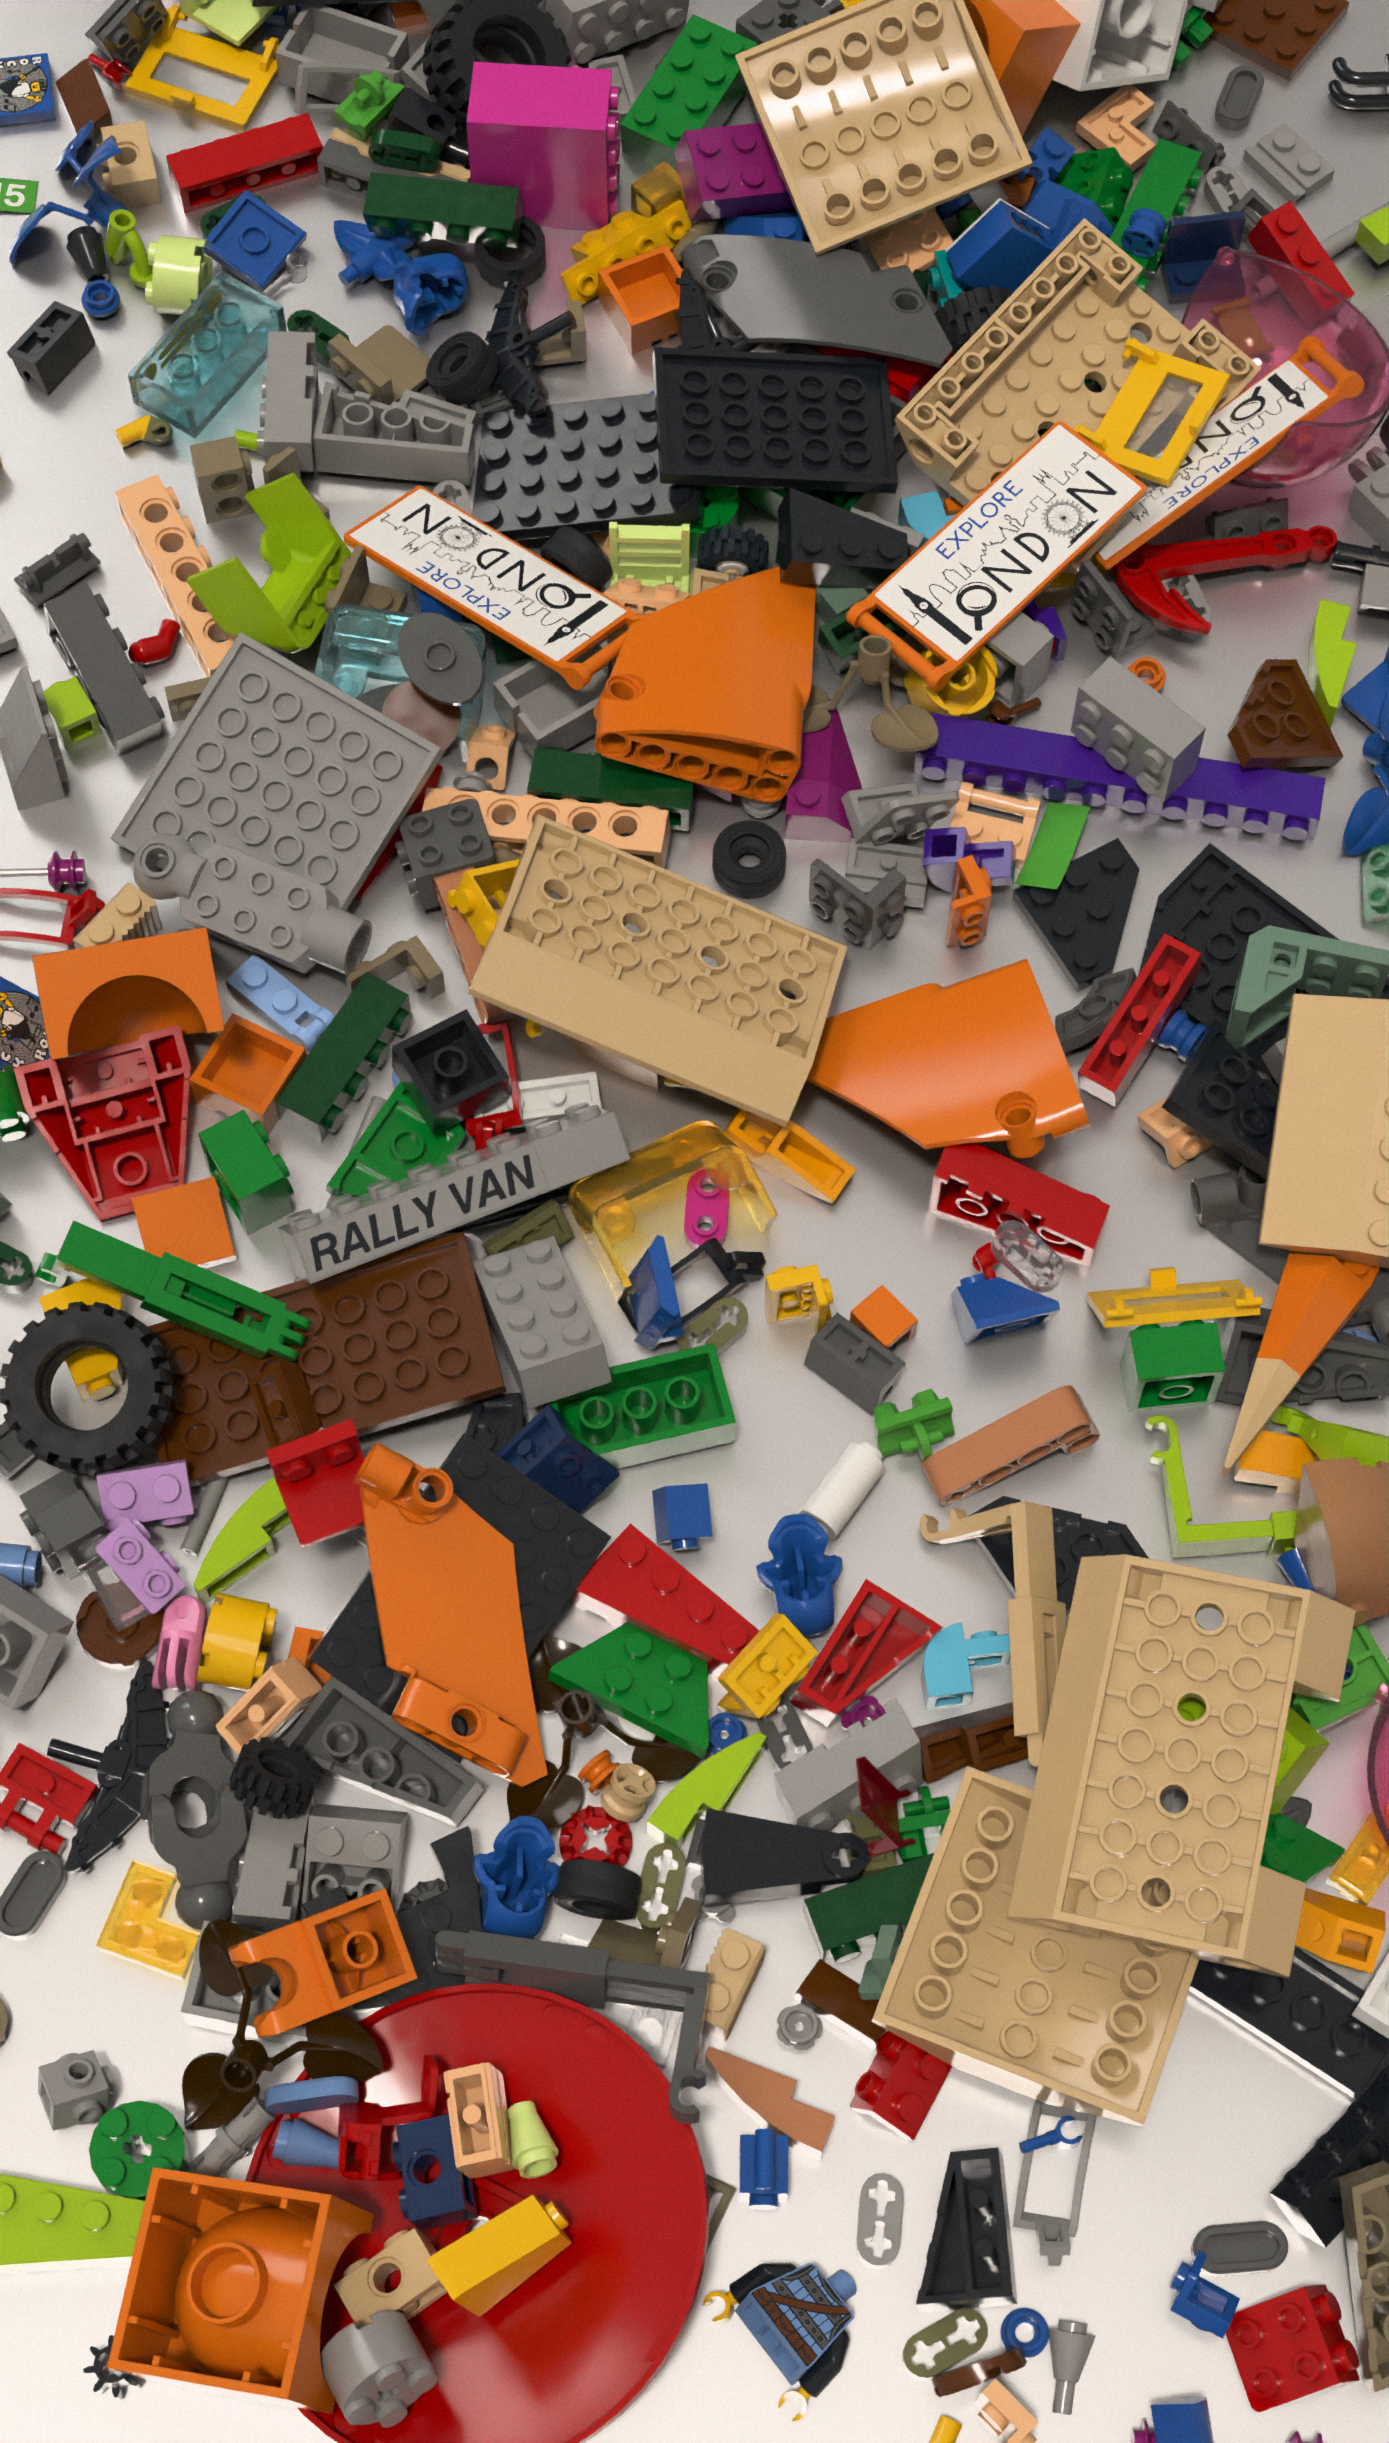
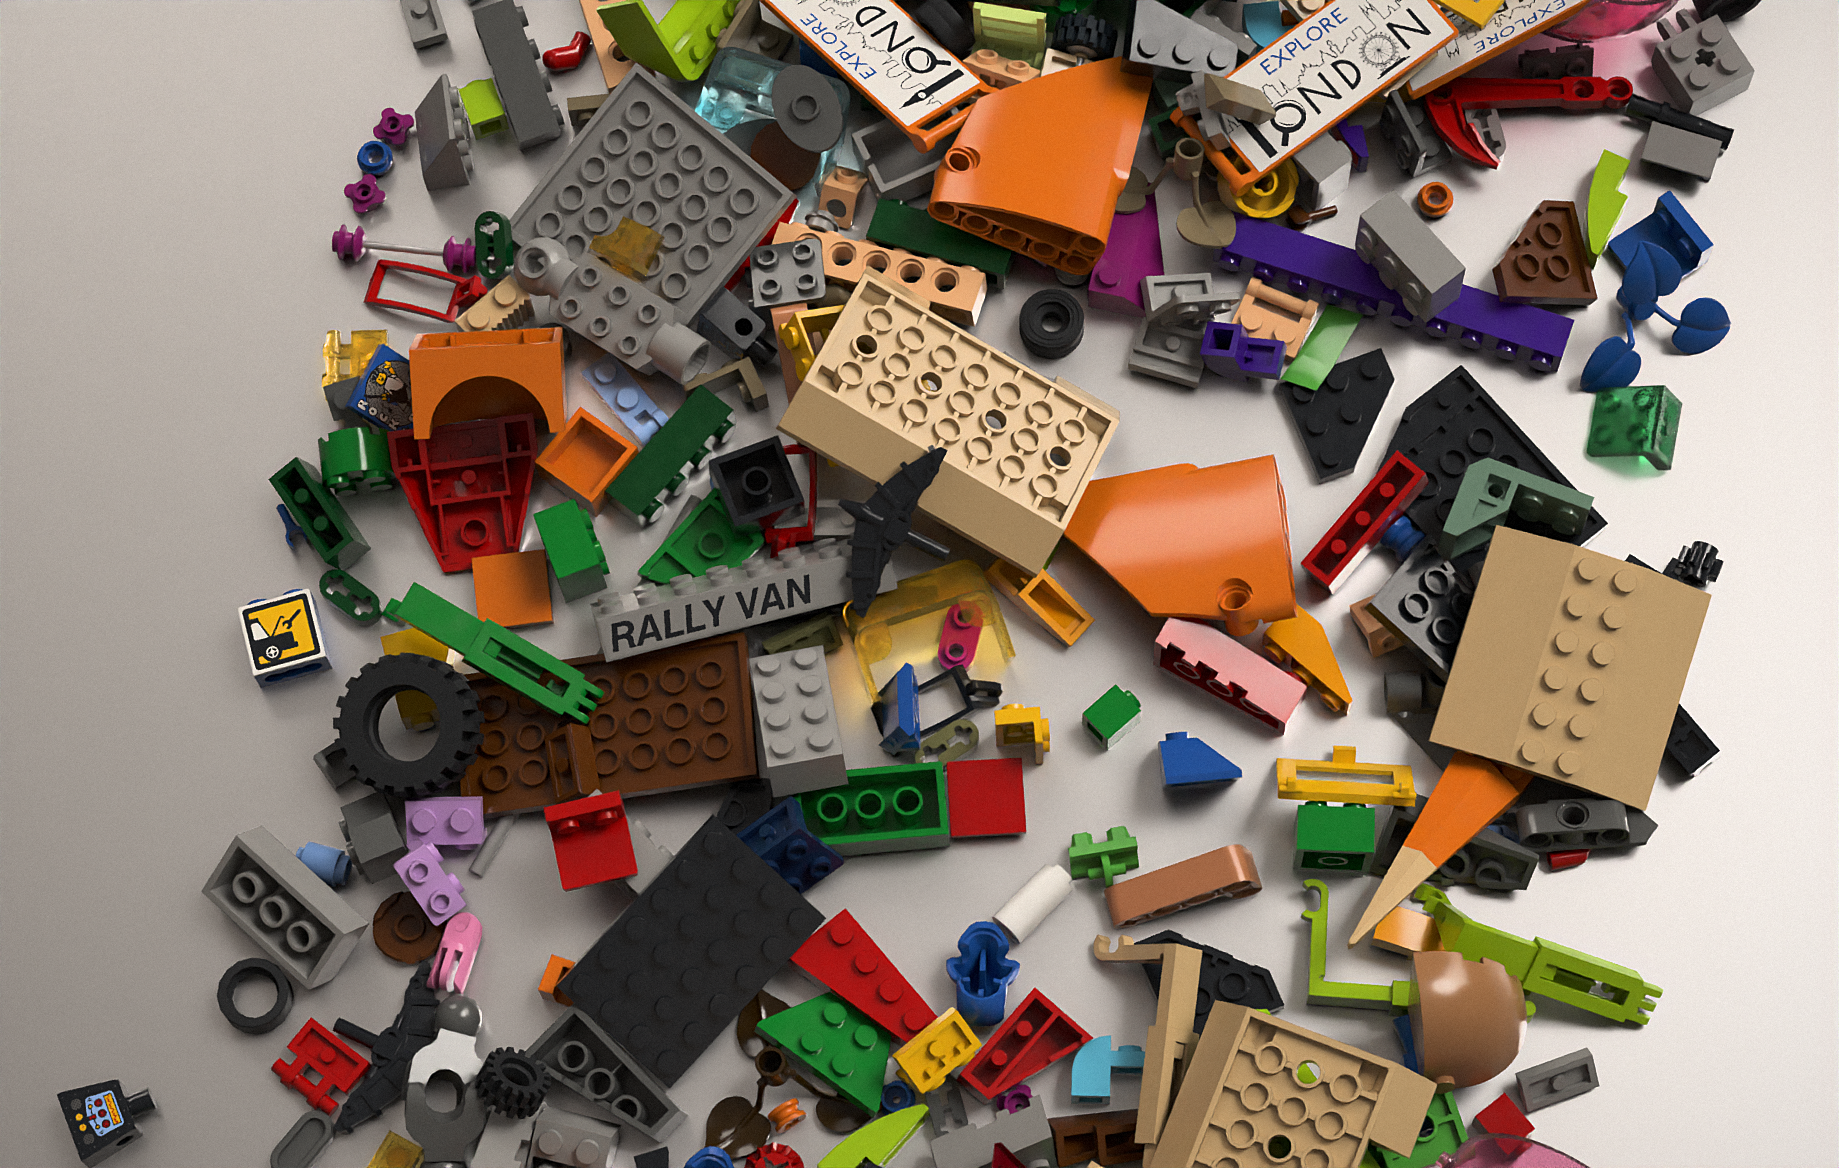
camera: 15 degrees right, 5 degrees up
clear slope [77,1556,151,1632] -> none
lime slope [193,1477,292,1605] -> none
yellow brick [197,1592,278,1692] -> none
light nougat brick [215,1657,322,1755] -> none
orange panel [354,1442,548,1787] -> none
tan wheel [601,1763,656,1822] -> none
blue brick [652,1483,713,1551] -> none
dark grey hinge [804,1312,906,1415] -> none
dark grey bracket [809,859,906,951] -> none
orange panel [849,1285,918,1349] -> none
orange bracket [945,855,992,948] -> none
red hand [972,1242,1002,1280] -> none
clear beam [991,1220,1064,1293] -> none
dark grey tile [1055,968,1137,1053] -> none
none -> dark green beam [474,211,514,280]
none -> clear yellow brick [589,216,664,277]
none -> black torso [696,286,778,367]
none -> black bar [838,444,951,618]
none -> red tile [946,757,1027,838]
none -> green brick [1082,684,1141,751]
none -> light grey hinge [1176,70,1232,151]
none -> dark tan slope [1204,73,1276,125]
none -> light orange slope [1262,603,1353,716]

